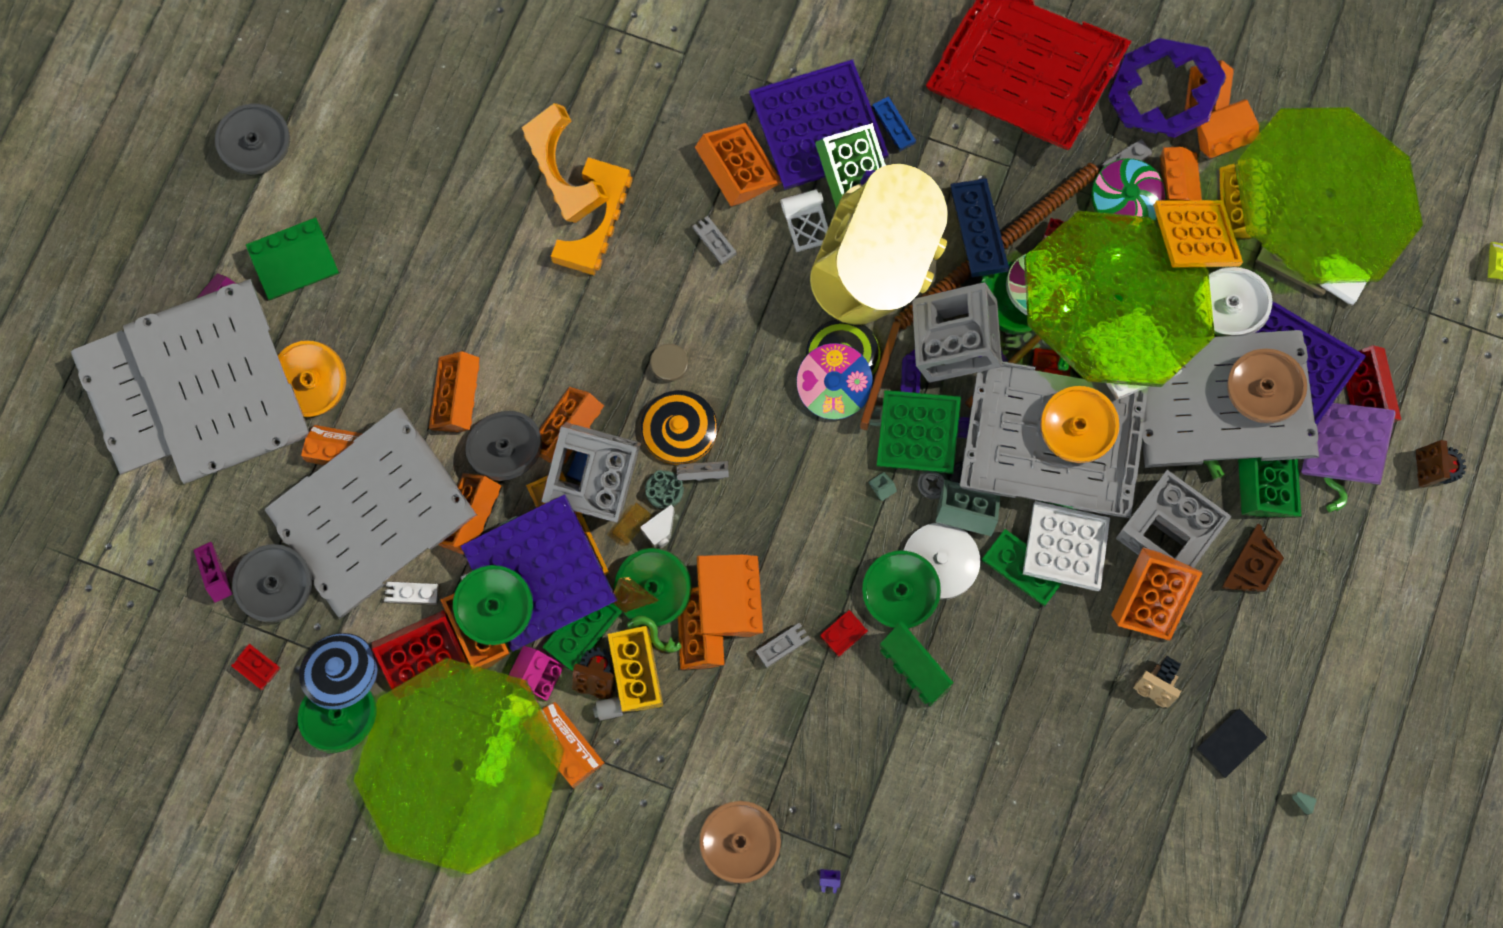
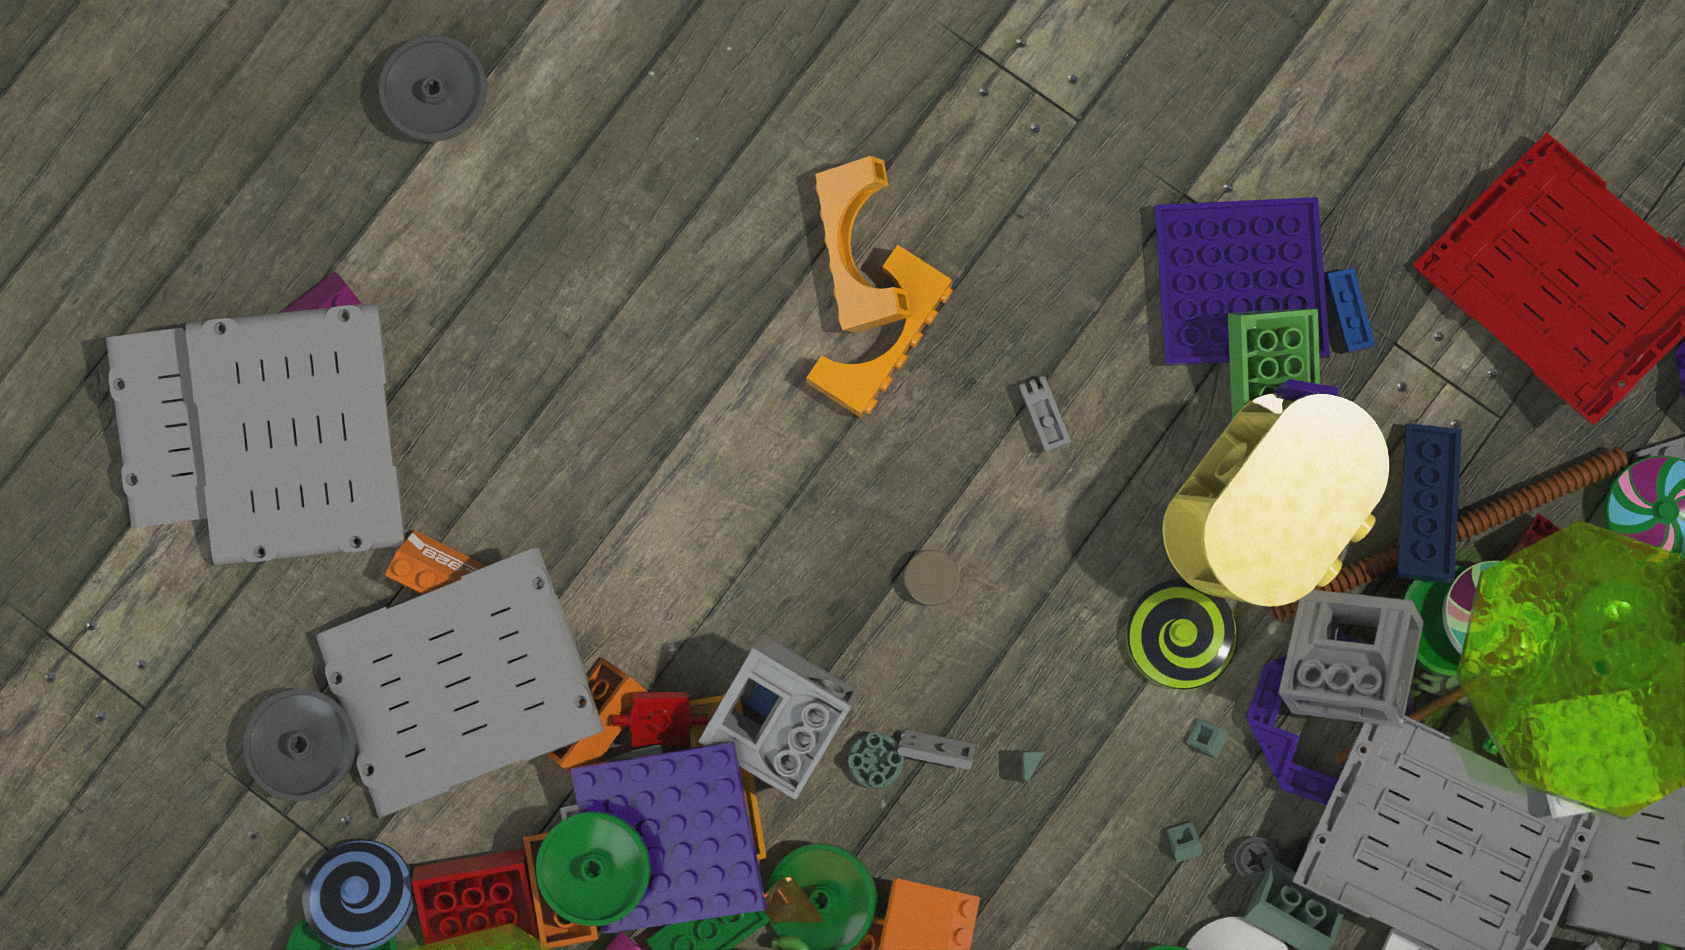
camera: 20 degrees right, 5 degrees up
magenta slope [194,542,233,603] -> none
red plate [231,643,281,691] -> none
green slope [245,217,339,301] -> none
light orange dish [278,341,346,417] -> none
white hinge [384,582,439,605] -> none
orange slope [429,351,480,433] -> none
dark grey dish [465,411,542,481] -> none
orange slope [539,387,604,464] -> none
clear yellow plate [612,503,652,545] -> none
white slope [640,504,675,549] -> none
dish [641,390,717,465] -> none
orange slope [695,123,781,206] -> none
white piece [780,190,829,252] -> none
dish [797,343,873,420] -> none
dark orange tile [860,321,901,431] -> none
green plate [877,390,961,474] -> none
red plate [1032,348,1072,377] -> none
light orange dish [1040,386,1119,463] -> none
none -> red plate [612,692,708,746]
none -> sand green slope [1021,752,1044,783]

